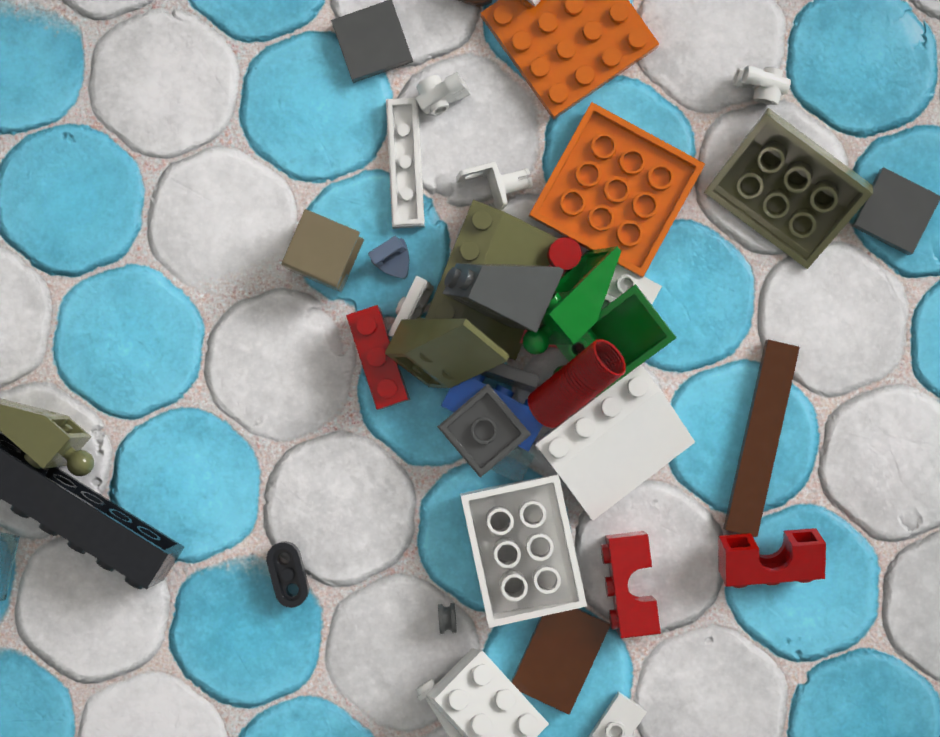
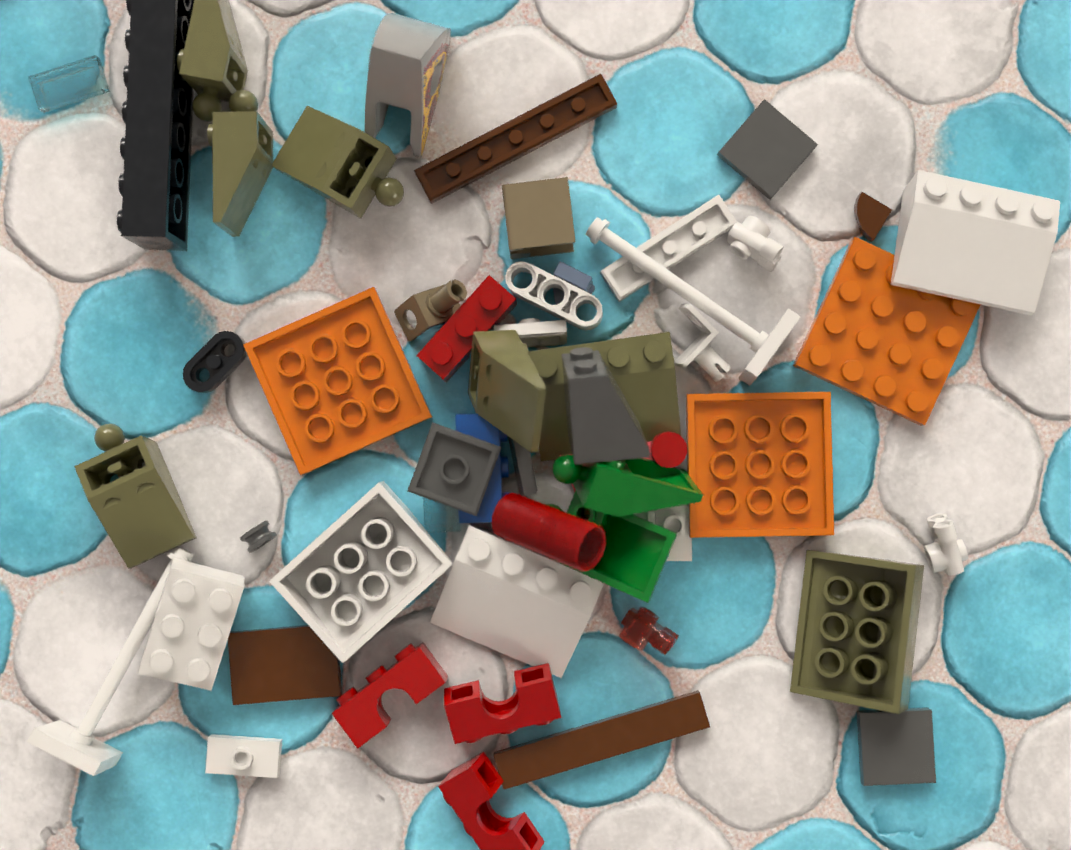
camera: 60 degrees right, 0 degrees up
none -> olive slope [74,423,197,569]
none -> olive slope [207,90,273,237]
none -> orange plate [243,287,433,475]
none -> olive slope [271,106,404,219]
none -> light grey piece [365,13,451,157]
none -> dark tan bracket [394,280,467,341]
none -> reddish brown tile [414,74,618,204]
none -> red arch [444,663,561,744]
none -> white beam [505,261,603,330]
none -> white tile [586,217,801,386]
none -> clear red plate [619,606,679,655]

